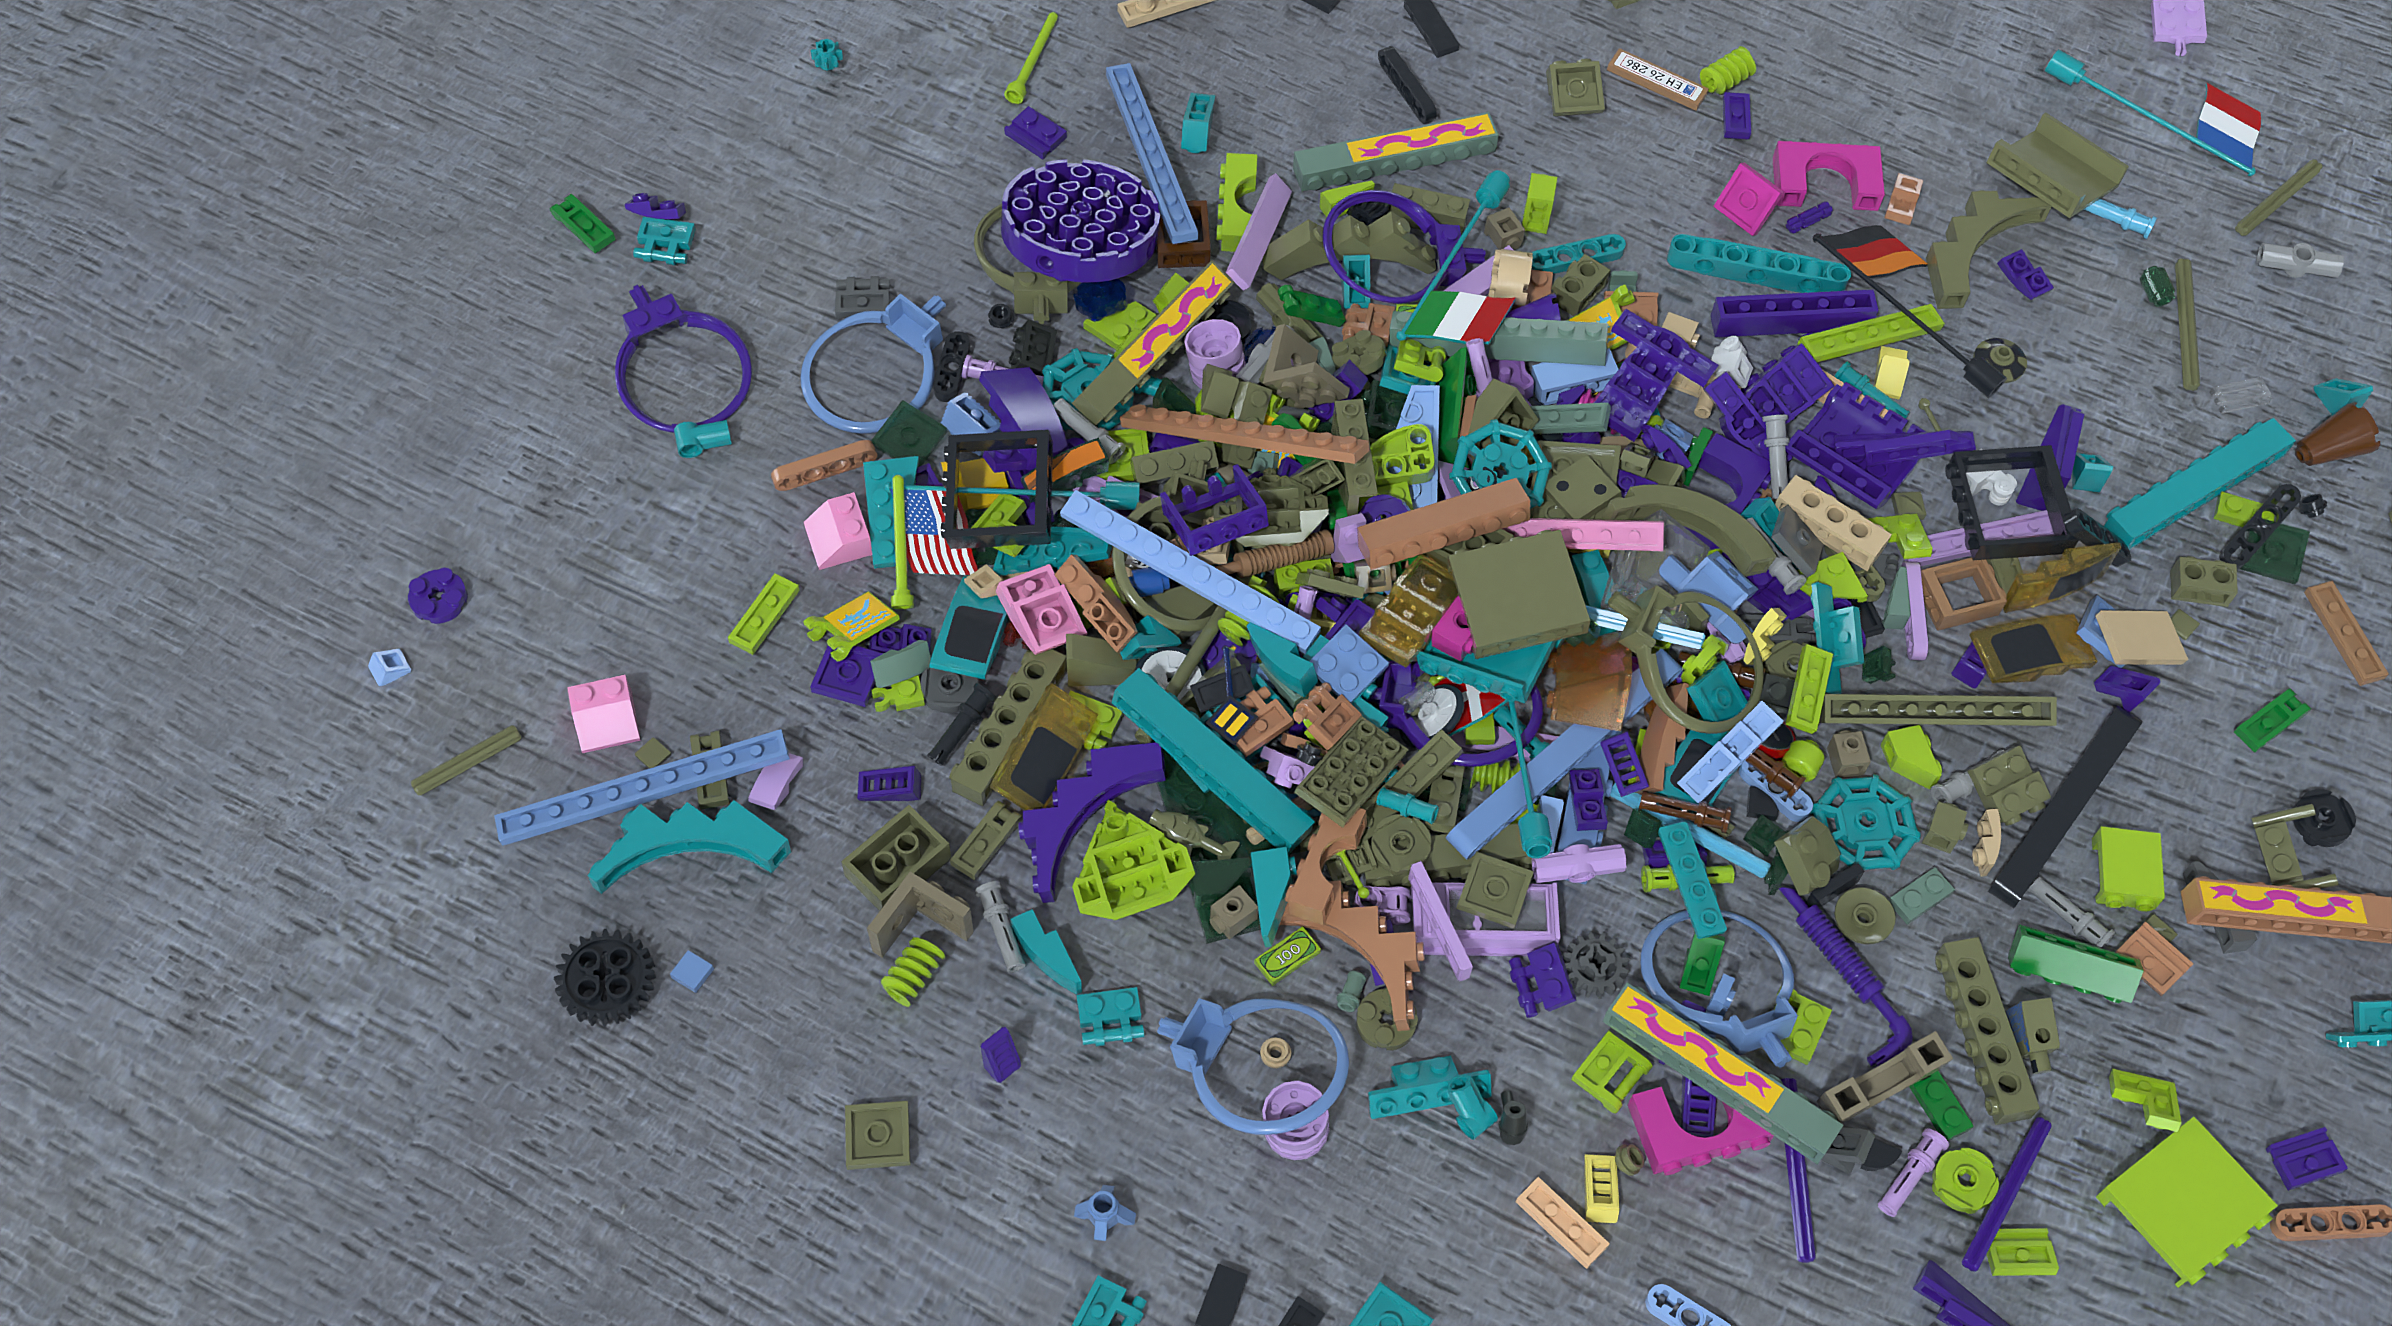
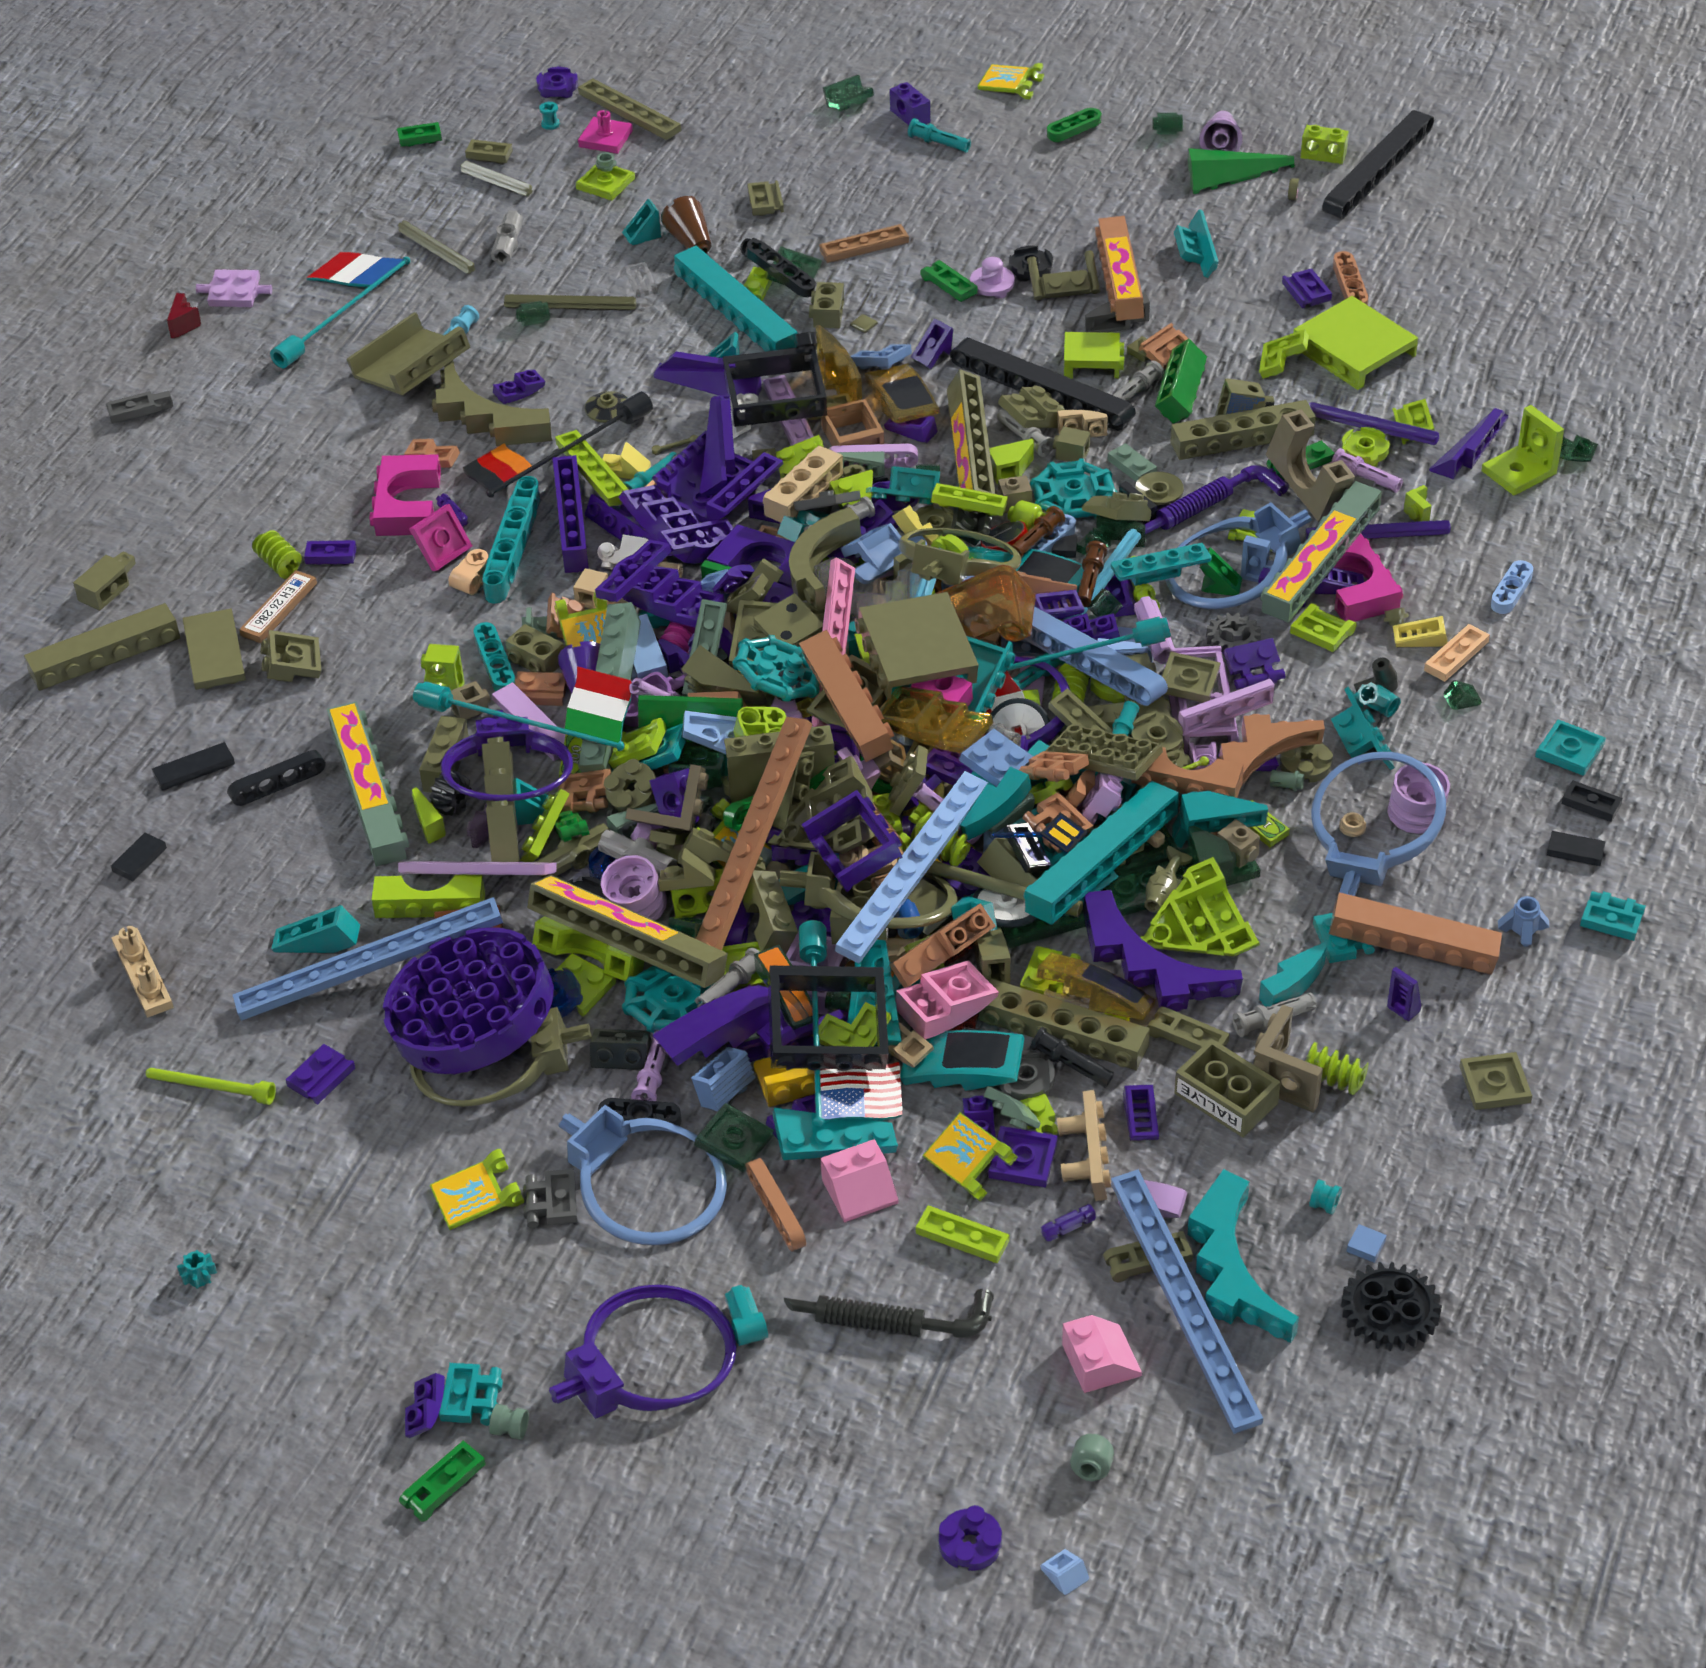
camera: 90 degrees left, 15 degrees down
olive axle [411,725,521,796] -> none
olive piece [635,737,671,769] -> none
lime piece [891,475,914,609] -> none
black plate [988,304,1014,329] -> none
black plate [1296,741,1324,767] -> none
tan brick [1488,249,1533,306] -> none
light blue slope [1678,701,1784,804] -> none
light grey pin [1762,415,1790,499] -> none
tan tile [2095,610,2188,665] -> none
none -> olive tile [182,608,246,690]
none -> flag [430,1148,524,1230]
none -> light nougat piece [448,549,488,595]
none -> sand green wheel [489,1403,529,1440]
none -> lime plate [520,788,570,862]
none -> pearl dark grey piece [784,1289,994,1338]
none -> lavender plate [970,257,1015,299]
none -> dark purple axle [1041,1204,1096,1241]
none -> tan plate [1057,1090,1111,1201]
none -> sand green head [1070,1434,1114,1481]
none -> teal wheel [1309,1179,1342,1215]
none -> nougat brick [1329,892,1502,975]
none -> lime bracket [1403,485,1432,522]
none -> clear green slope [1443,680,1482,710]

